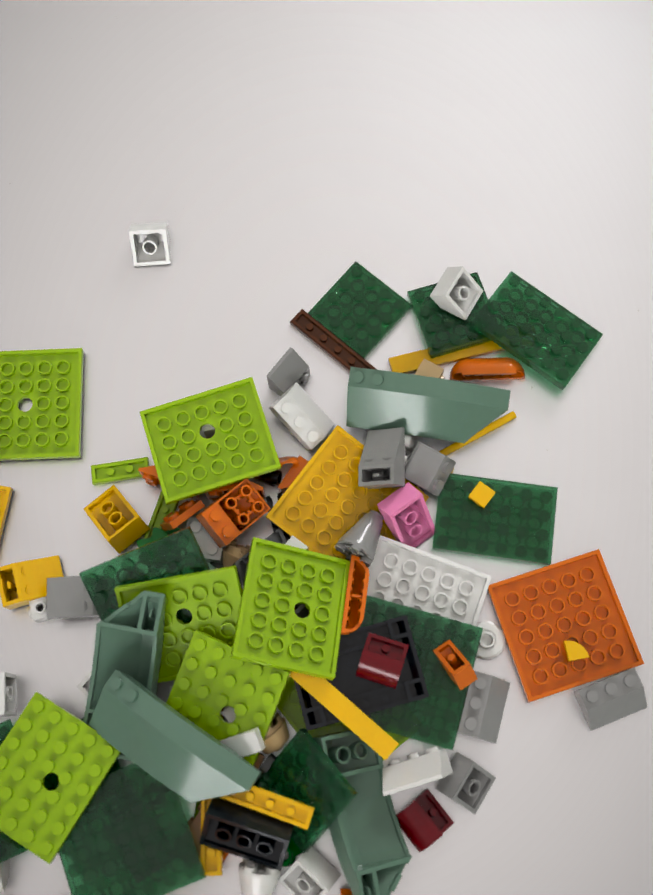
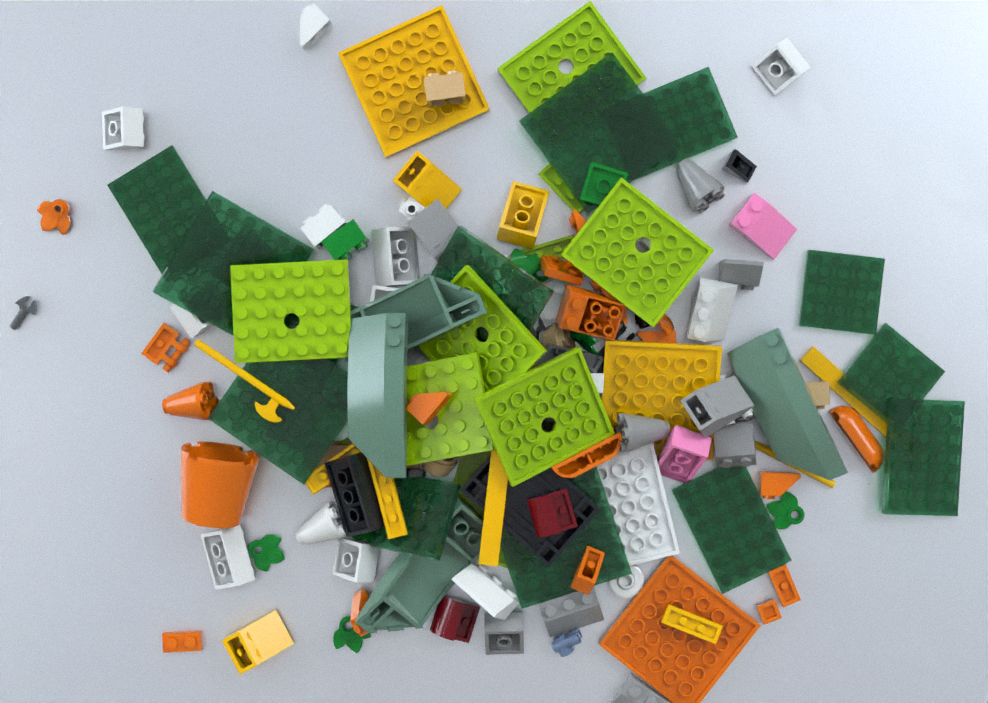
camera: 55 degrees right, 15 degrees up
white slope [220,727,266,757] -> none
reddish brown tile [290,309,377,372] -> none
white slope [430,266,483,320] -> none
yellow tile [468,481,496,509] -> none
yellow tile [563,640,589,662] -> none
none -> yellow piece [194,339,295,423]
none -> green piece [321,219,369,260]
none -> white slope [371,227,420,287]
none -> orange slope [406,392,453,425]
none -> clear green plate [519,52,681,215]
none -> sand blue plate [551,628,582,657]
none -> green plate [570,331,599,355]
none -> green plate [580,162,628,206]
none -> clear green plate [602,67,738,182]
none -> yellow plate [661,604,723,644]
none -> light grey cone [676,158,725,213]
none -> black slope [721,149,757,183]
none -> bright pink slope [728,193,797,260]
none -> orange plate [756,599,782,624]
none -> orange slope [758,471,801,499]
none -> green plate [767,491,804,529]
none -> orange plate [767,564,801,607]

